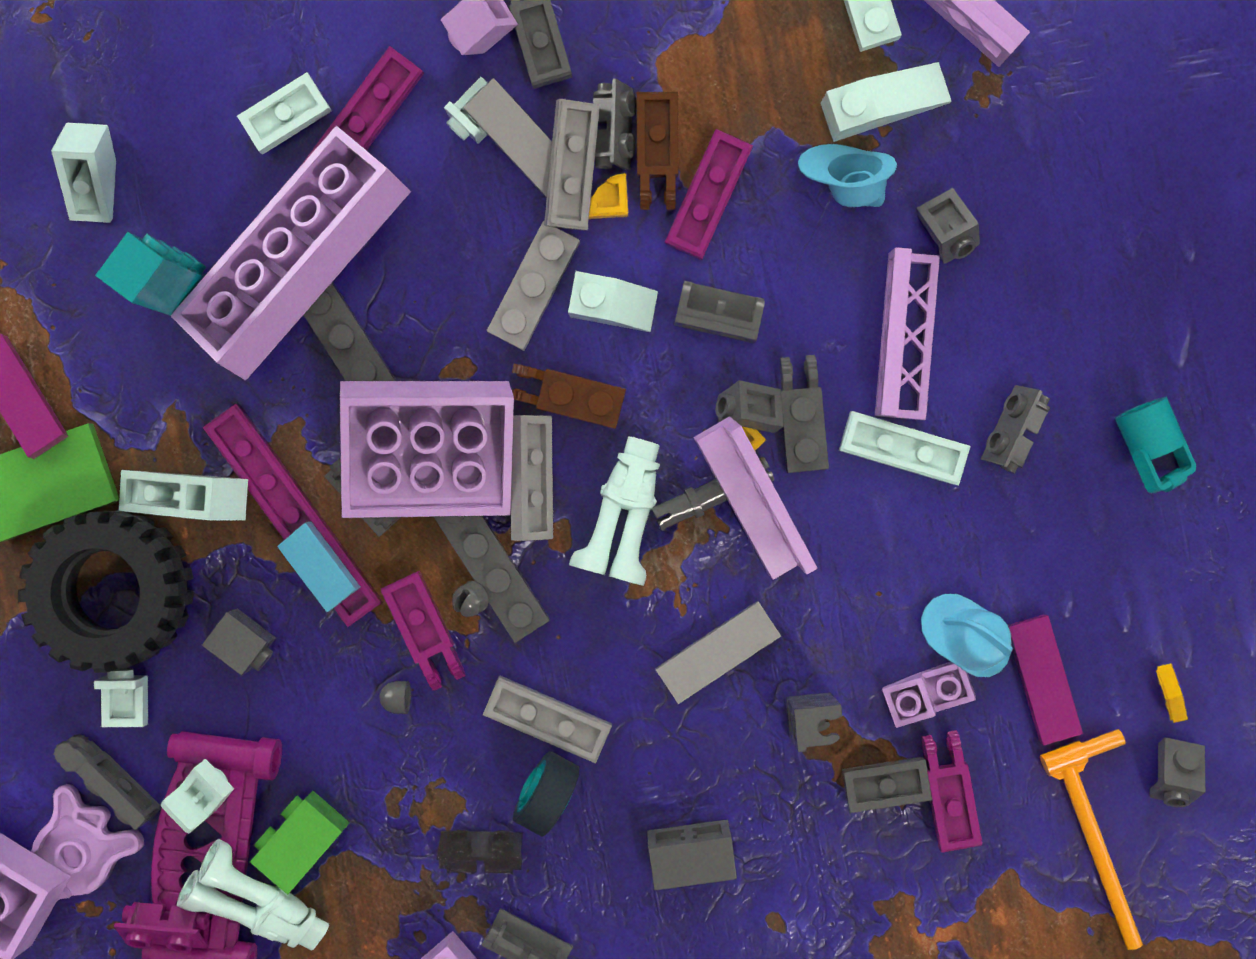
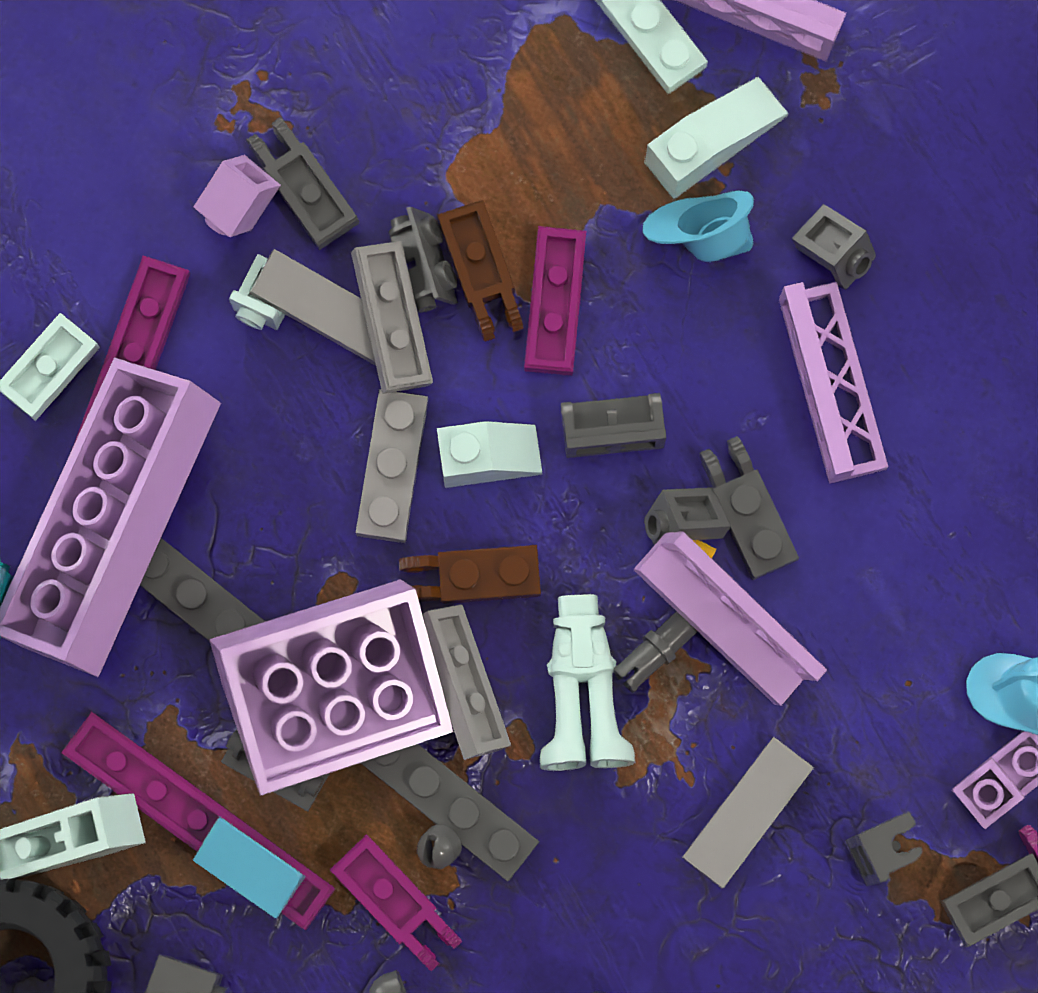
camera: 20 degrees left, 10 degrees down
light grey tile [483,676,612,763] -> none
yellow tile [589,173,628,219] -> none
light aqua tile [838,411,970,486] -> none
dark grey hinge [981,385,1050,474] -> none

